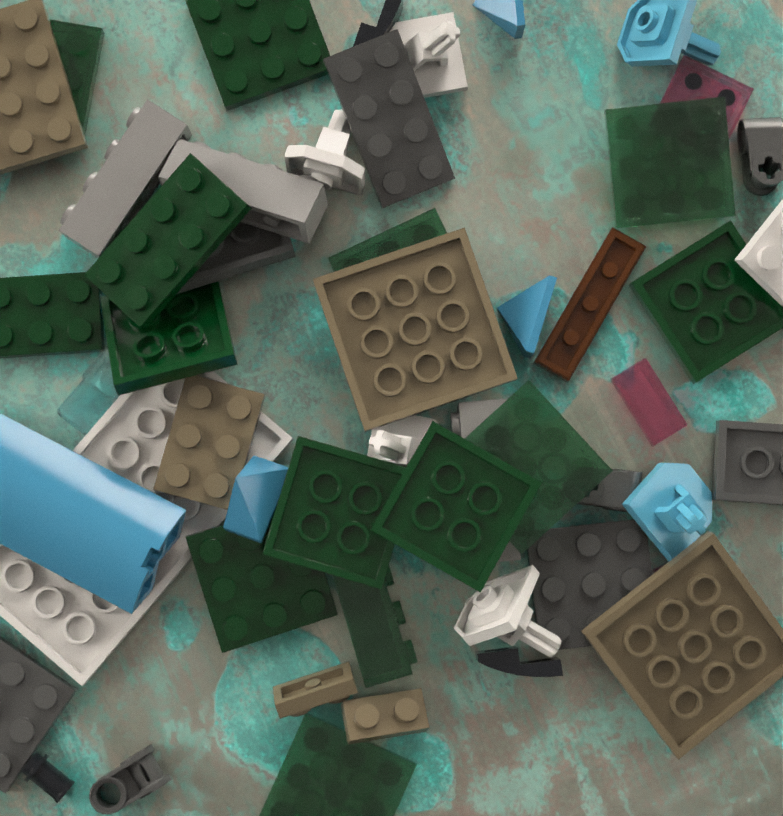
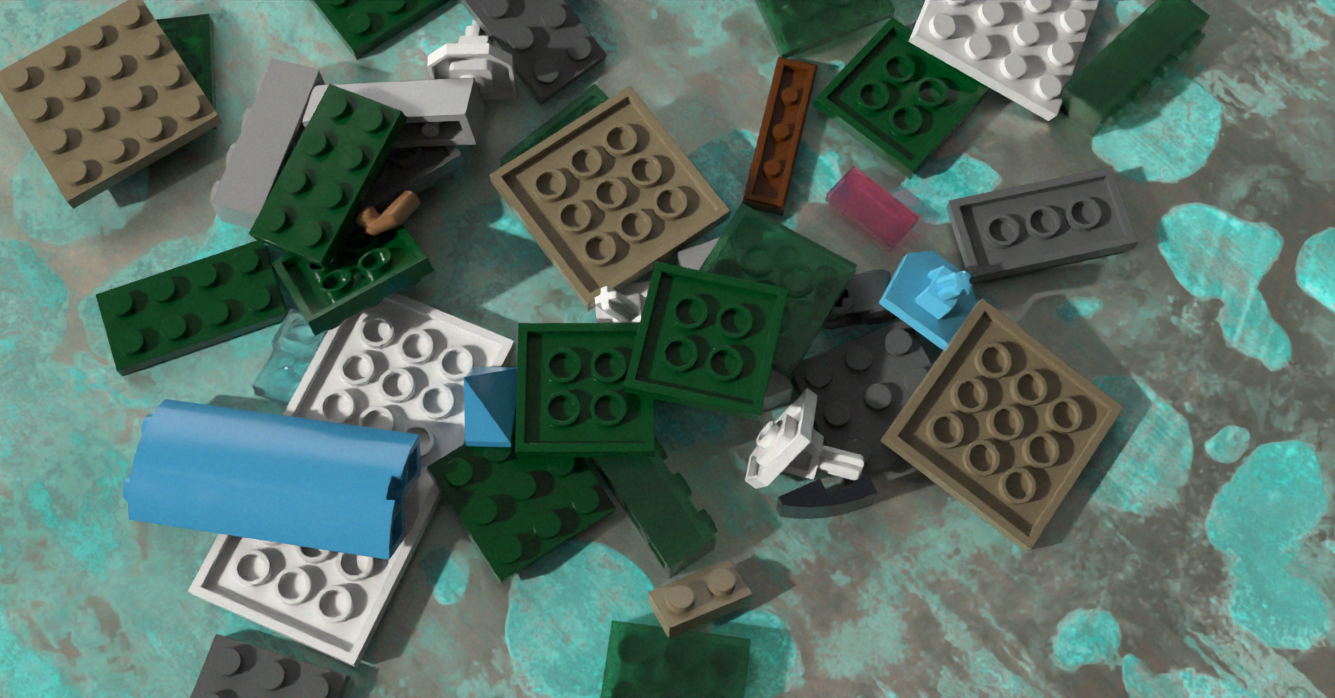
camera: 15 degrees left, 15 degrees down
dark tan plate [153,375,265,510] -> none
dark tan plate [273,661,358,719] -> none
dark azure slope [497,275,557,359] -> none
none -> medium nougat arm [356,190,420,236]

